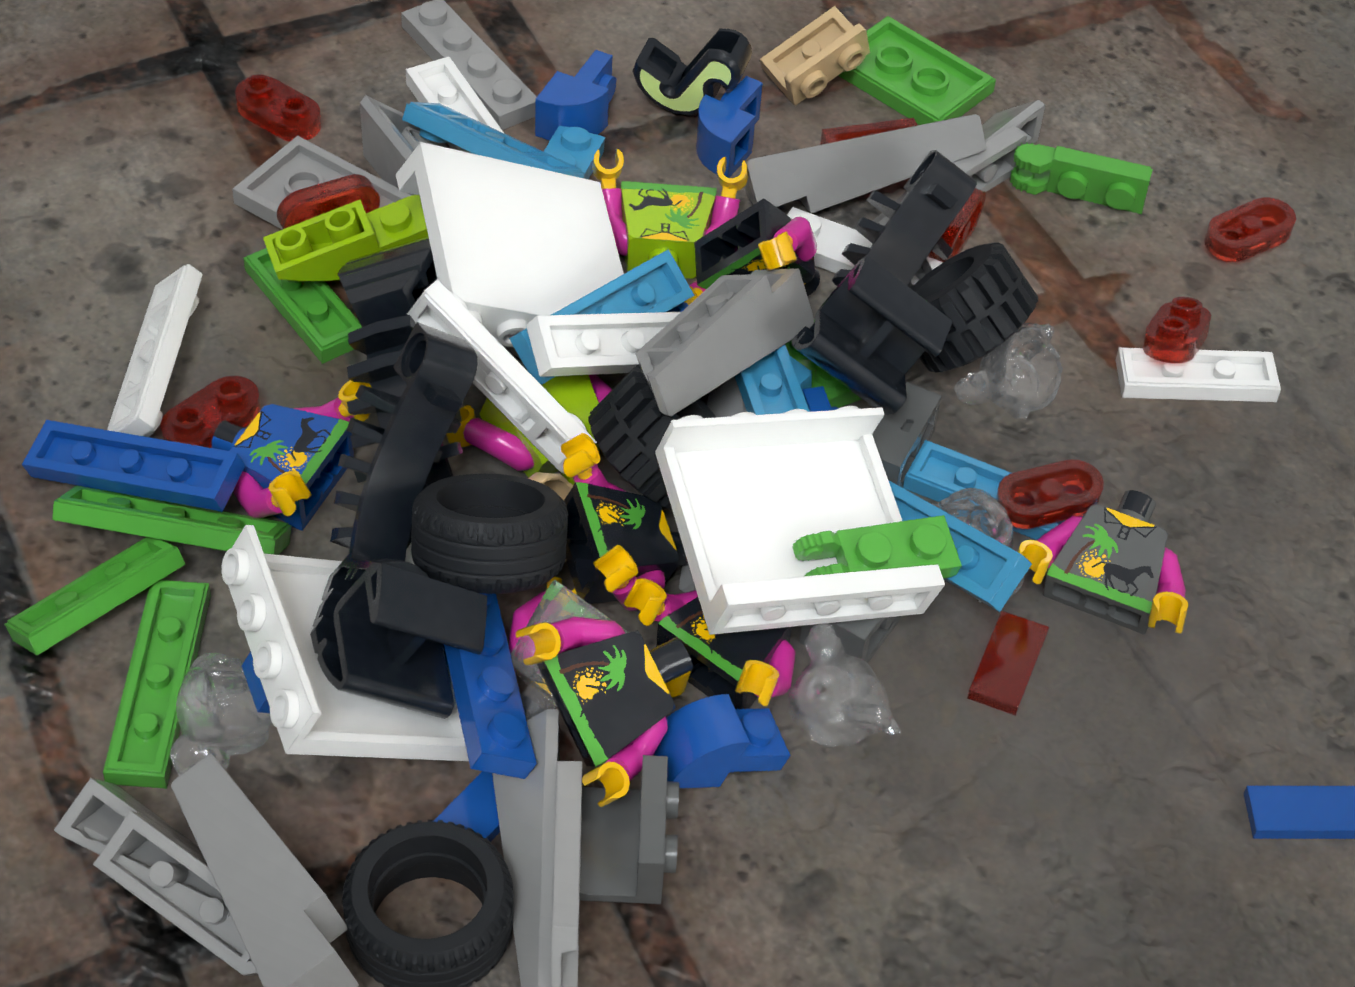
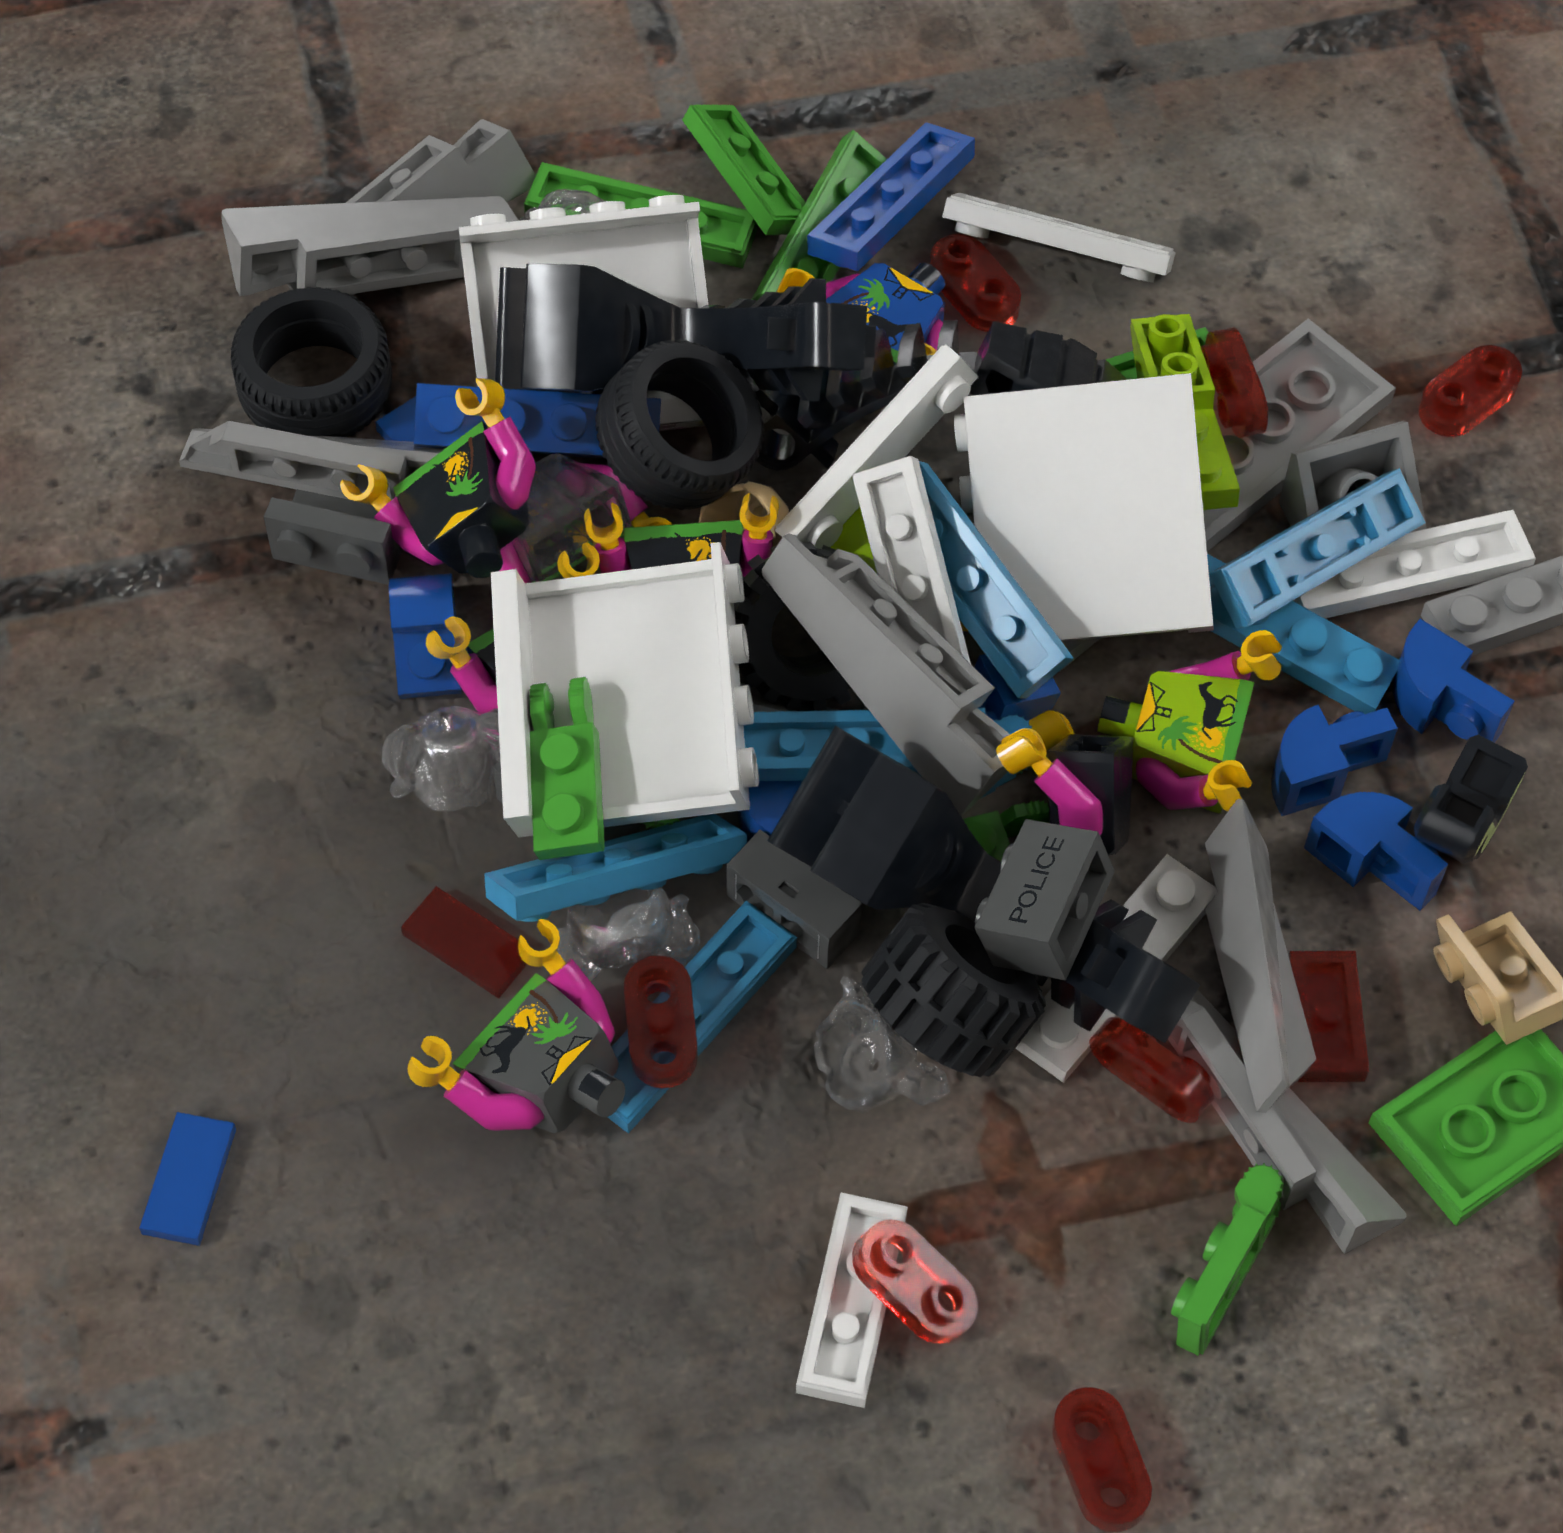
camera: 105 degrees right, 10 degrees up
none -> dark grey brick [975,819,1115,980]
none -> blue brick [1271,704,1398,816]

